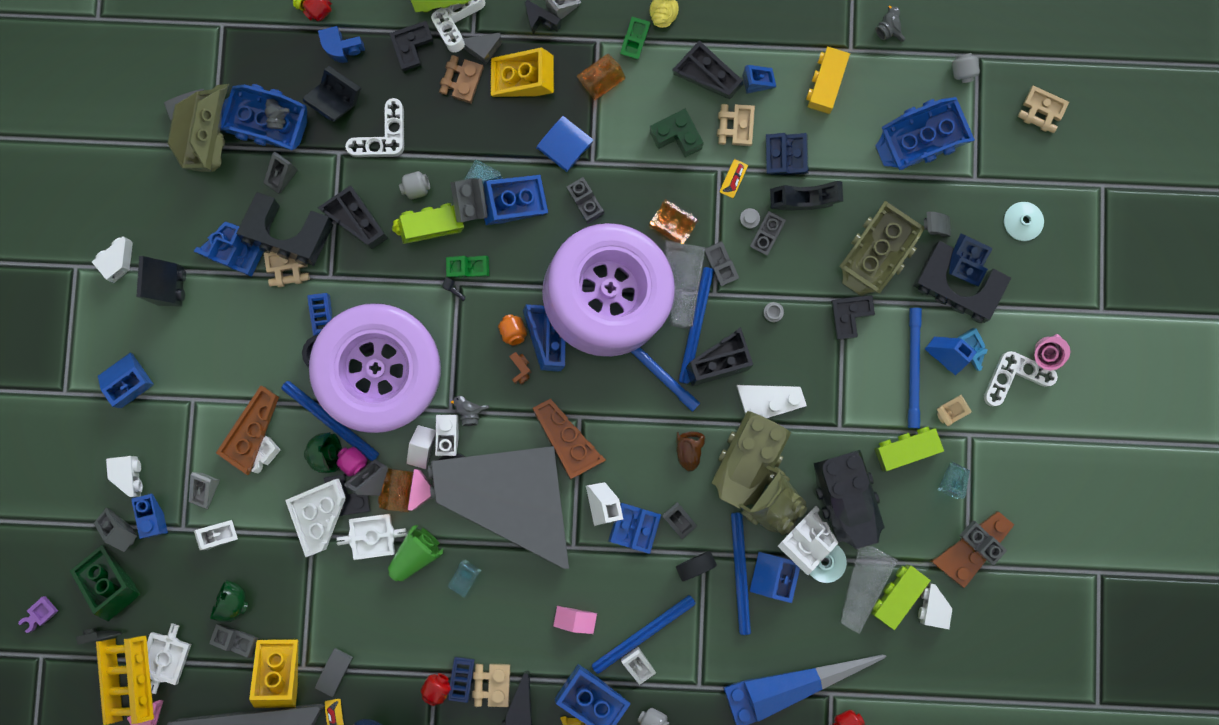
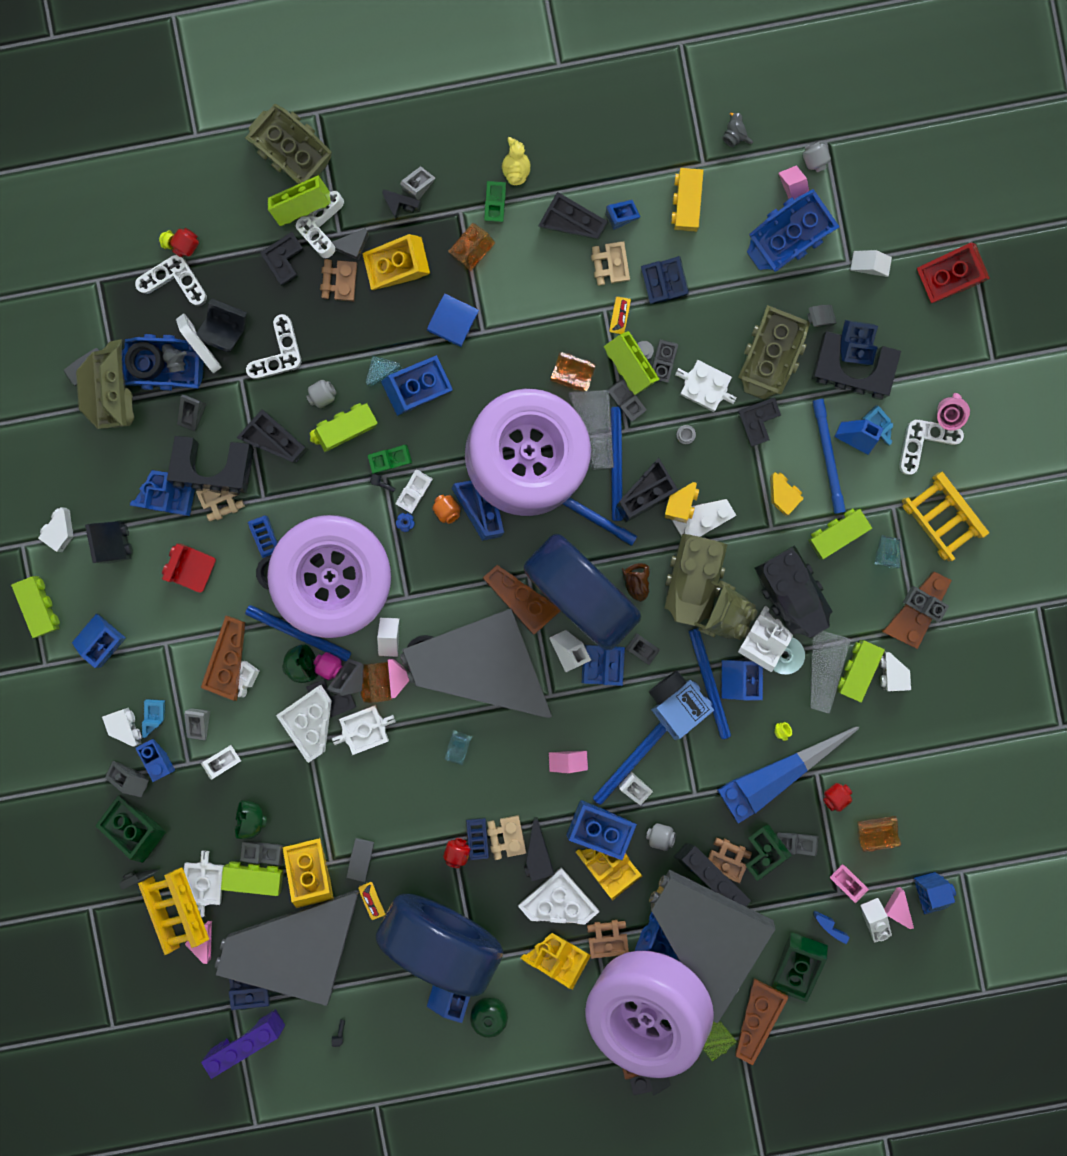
camera: 15 degrees left, 5 degrees up
medium lavender plate [18,596,58,633] -> none
blue brick [318,26,365,63] -> none
bright green cone [388,525,443,581] -> none
white slope [435,415,459,456] -> none
dark grey bracket [450,178,488,222] -> none
dark grey animal [451,396,489,426] -> none
dark orange bracket [509,352,532,384] -> none
dark grey slope [566,177,605,223] -> none
dark green brick [650,108,704,157] -> none
black arch [770,181,843,211] -> none
tan bracket [937,395,972,426] -> none
light aqua dish [1004,202,1044,241] -> none
tan plate [1017,86,1069,133] -> none
none -> lime brick [11,576,60,638]
none -> black tyre [125,342,165,380]
none -> white beam [135,255,207,306]
none -> dark azure slope [142,699,165,738]
none -> red bracket [162,544,216,593]
none -> white beam [176,314,222,373]
none -> lime brick [221,861,284,896]
none -> white slope [396,469,433,514]
none -> blue plate [396,513,415,532]
none -> dark blue wheel [524,534,641,650]
none -> lime brick [604,331,660,395]
none -> medium blue brick [651,680,714,740]
none -> yellow slope [665,482,699,523]
none -> white plate [675,360,737,412]
none -> yellow slope [770,472,804,516]
none -> neon yellow plate [775,722,792,741]
none -> bright pink slope [778,165,809,200]
none -> white slope [850,250,892,277]
none -> yellow fence [901,471,989,561]
none -> red slope [917,242,990,303]

